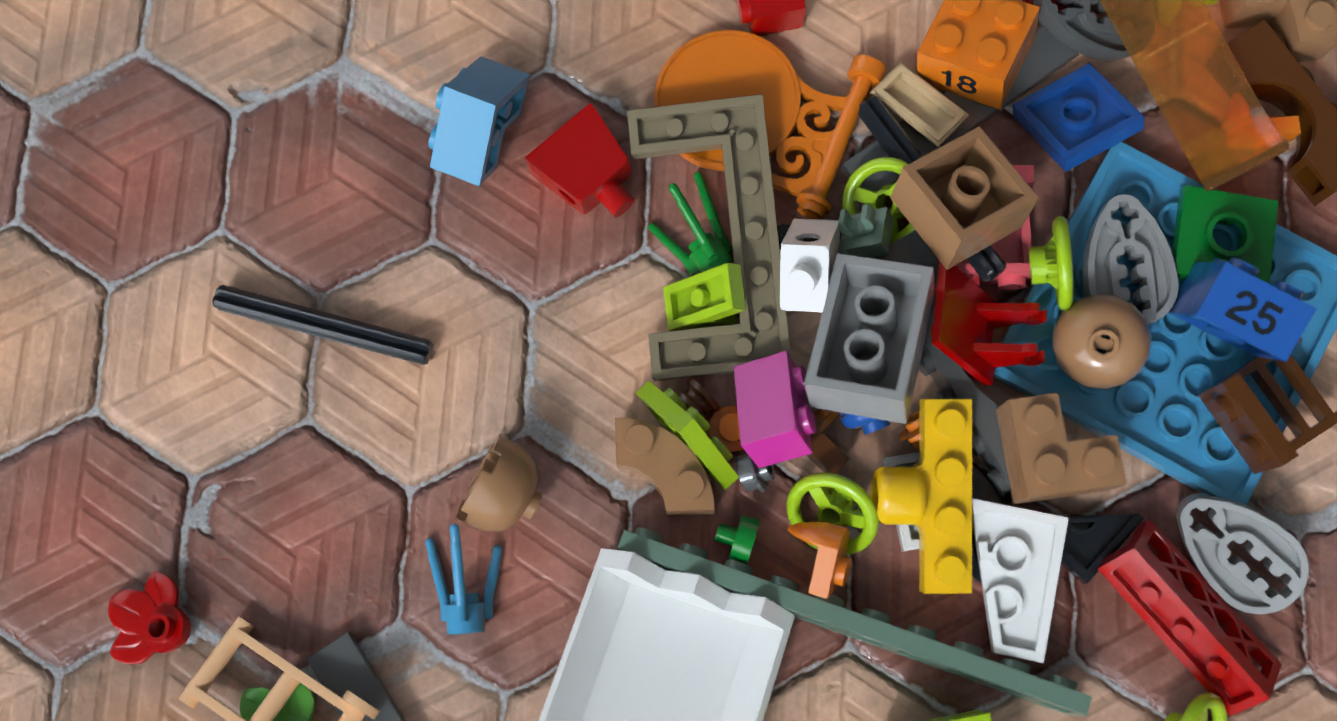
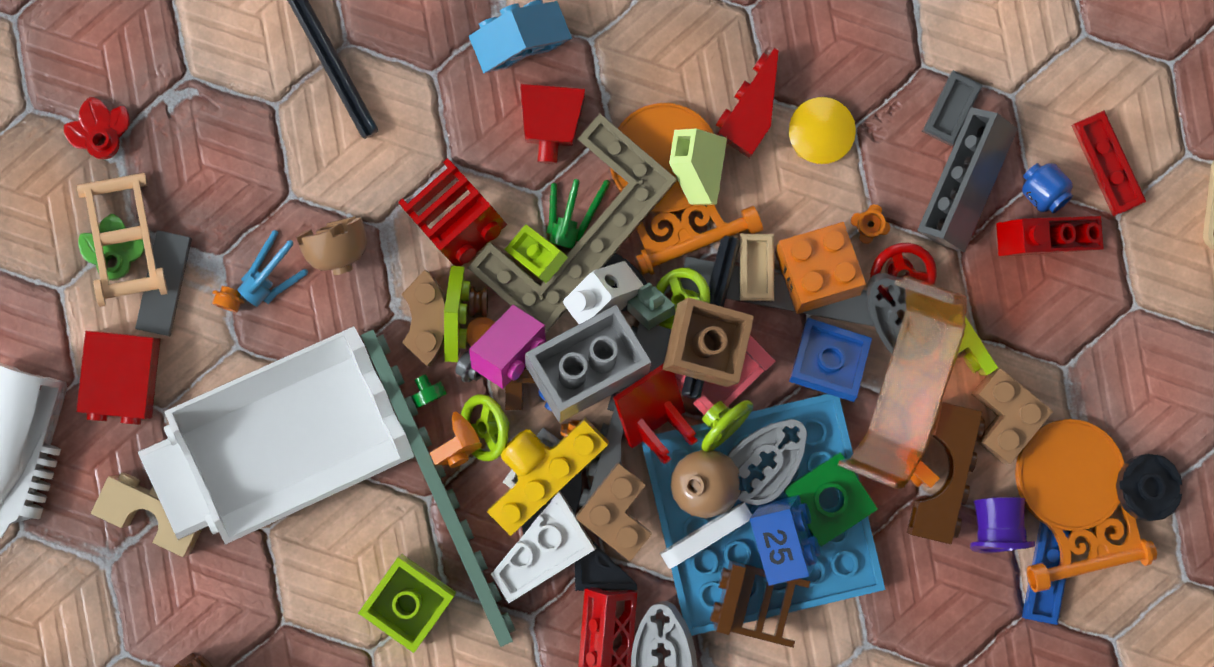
camera: 35 degrees right, 10 degrees up
none -> orange plate [212,286,245,313]
none -> red plate [398,158,507,266]
none -> white beam [660,502,752,569]
none -> yellowish green slope [669,128,727,205]

